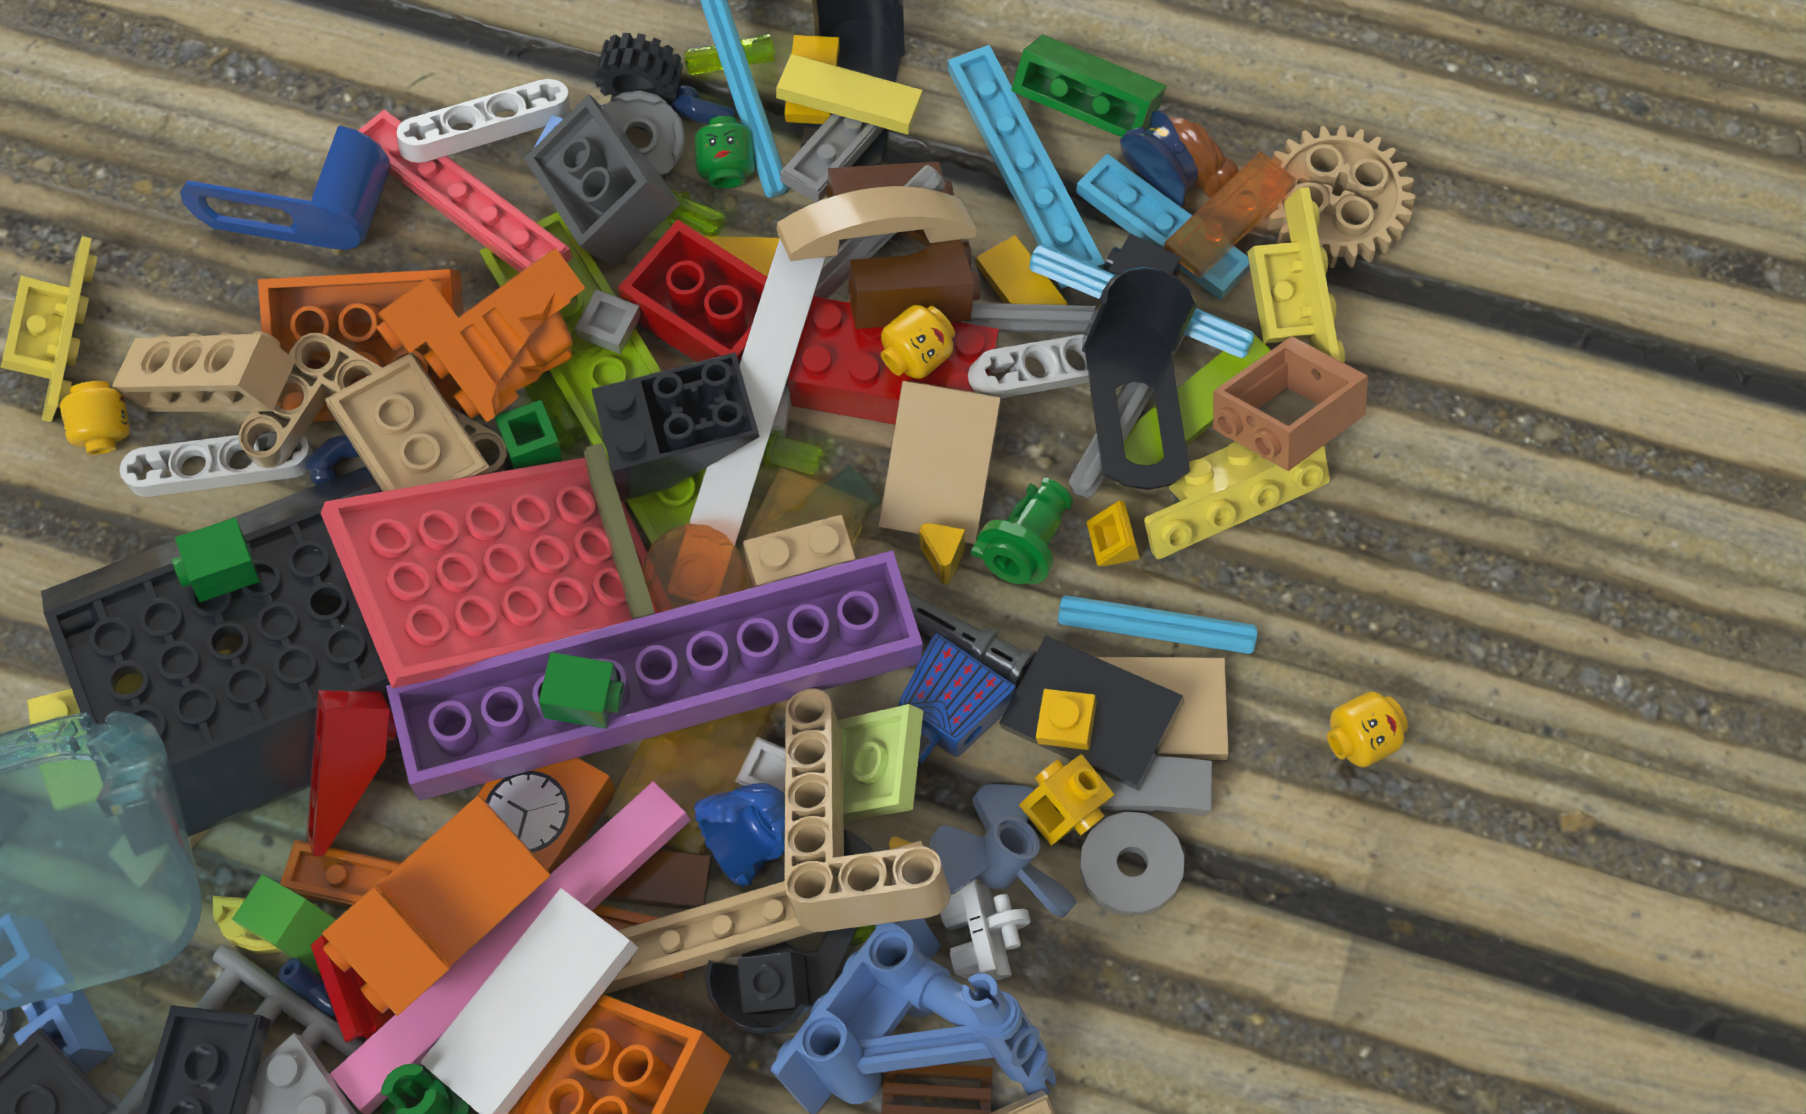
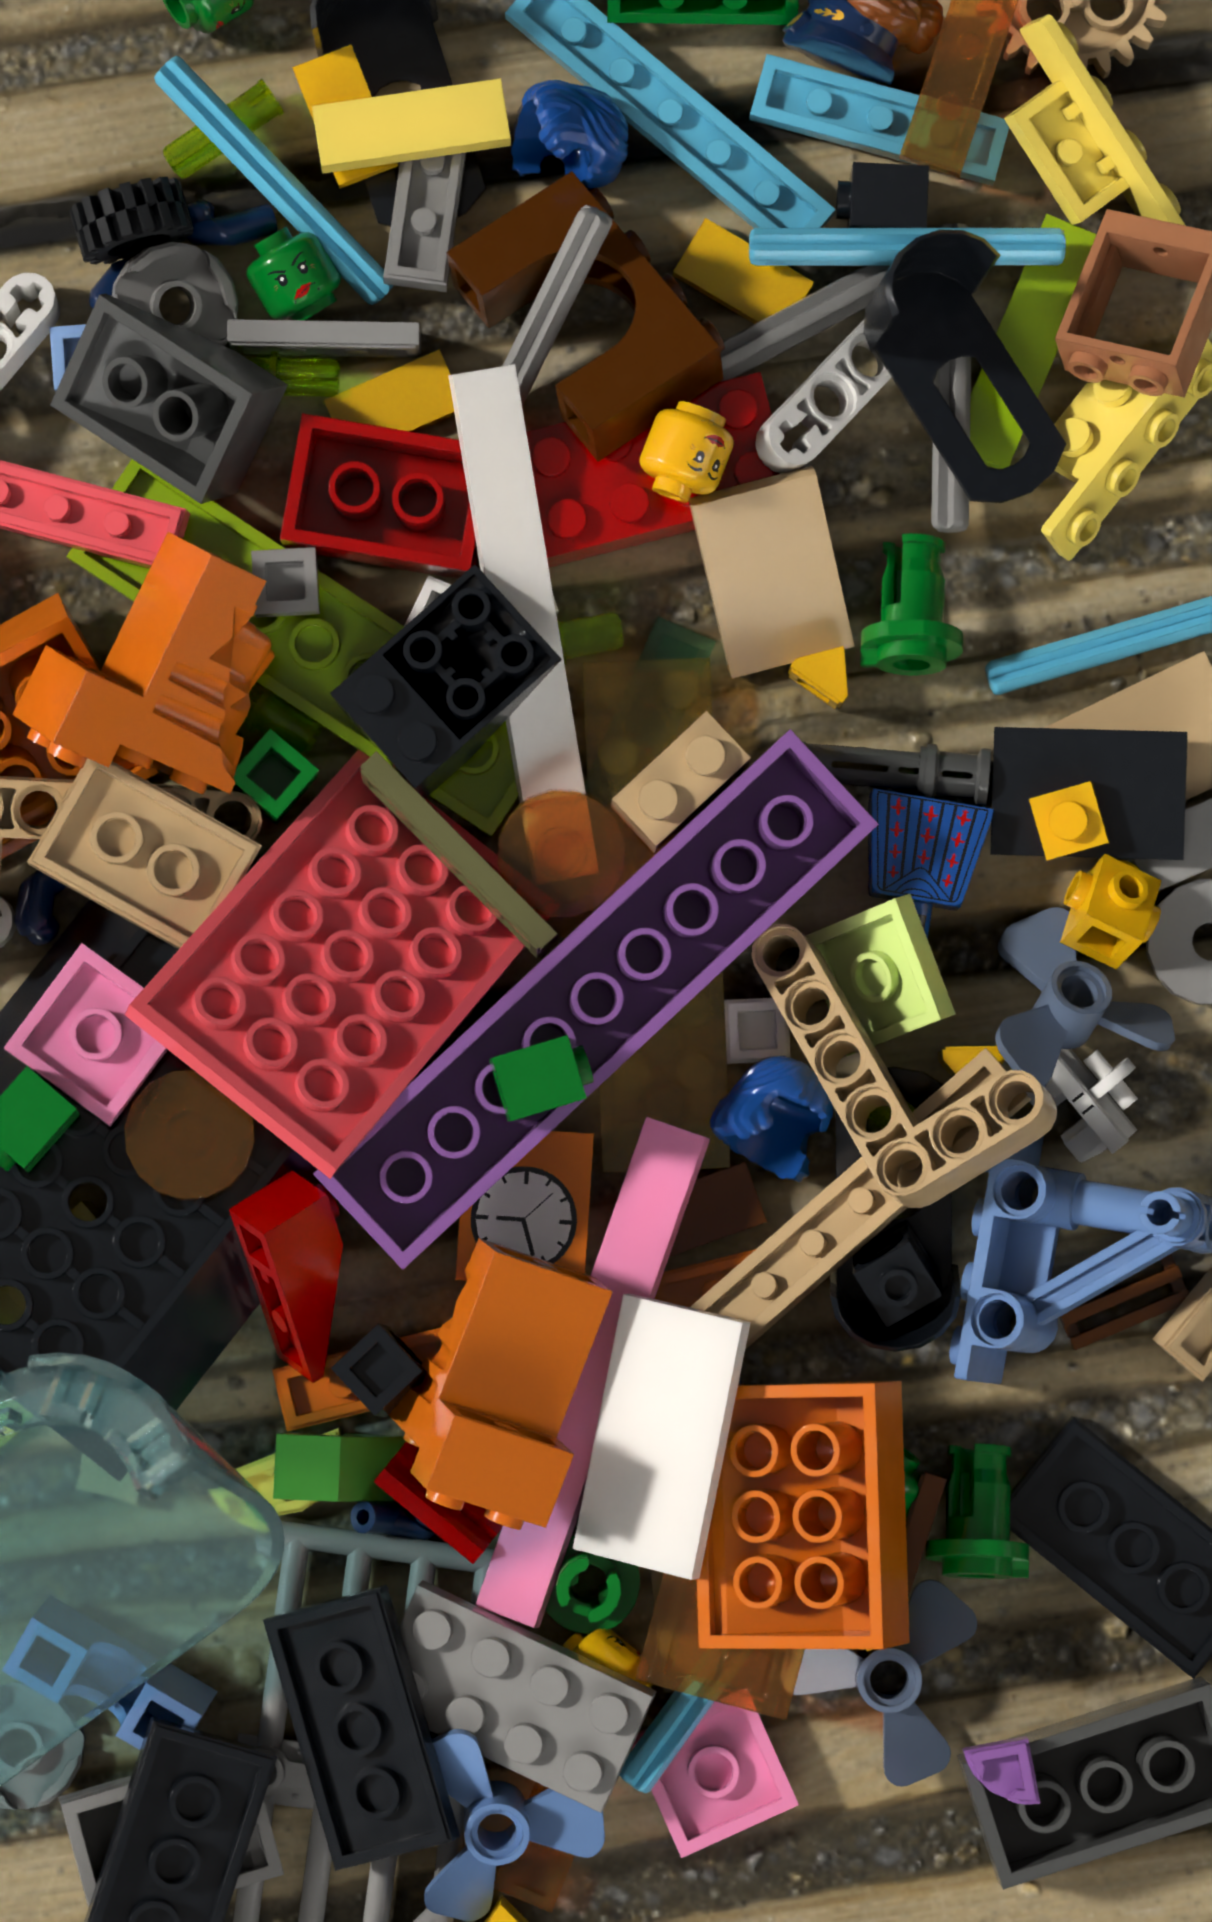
camera: 30 degrees left, 20 degrees up
tan slope [777,186,977,261] -> none
yellow slope [1086,500,1140,567] -> none
none -> bright pink plate [4,943,168,1127]
none -> clear orange tile [124,1070,255,1201]
none -> light grey tile [227,319,422,358]
none -> black brick [331,1323,427,1417]
none -> blue hair [511,80,629,189]

